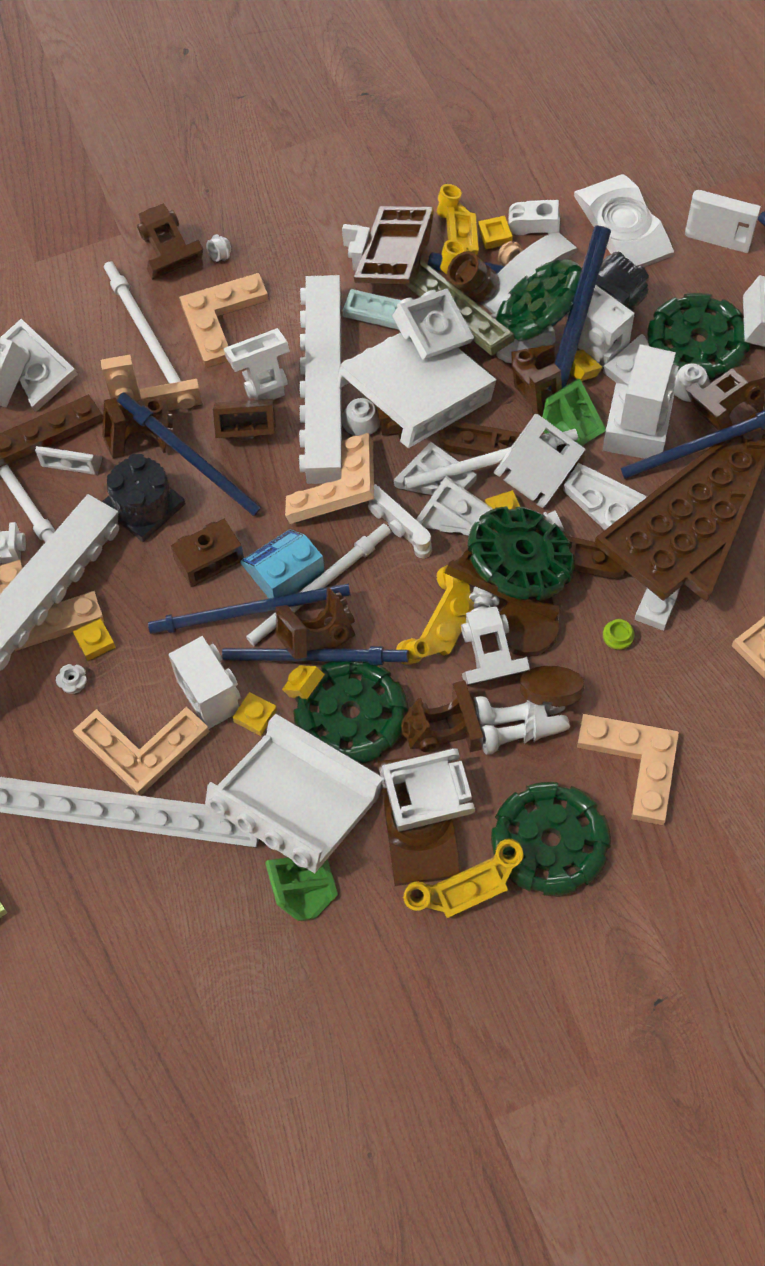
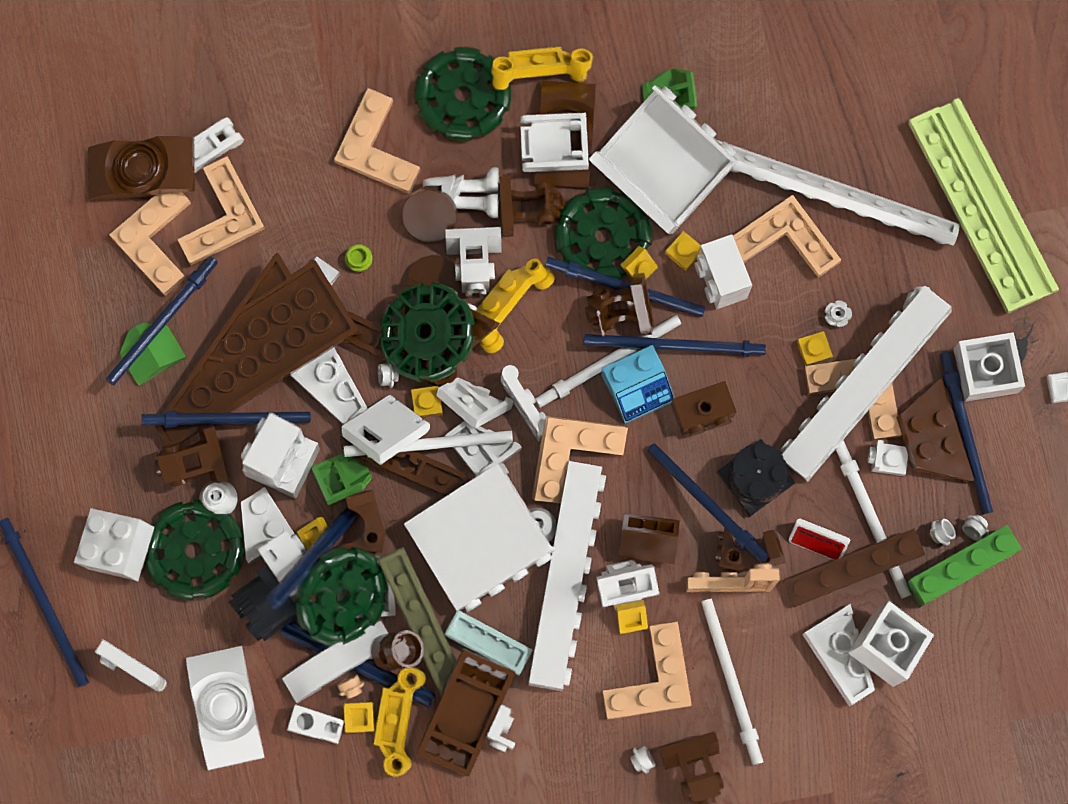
camera: 175 degrees left, 15 degrees up
white plate [392,288,474,360] -> none

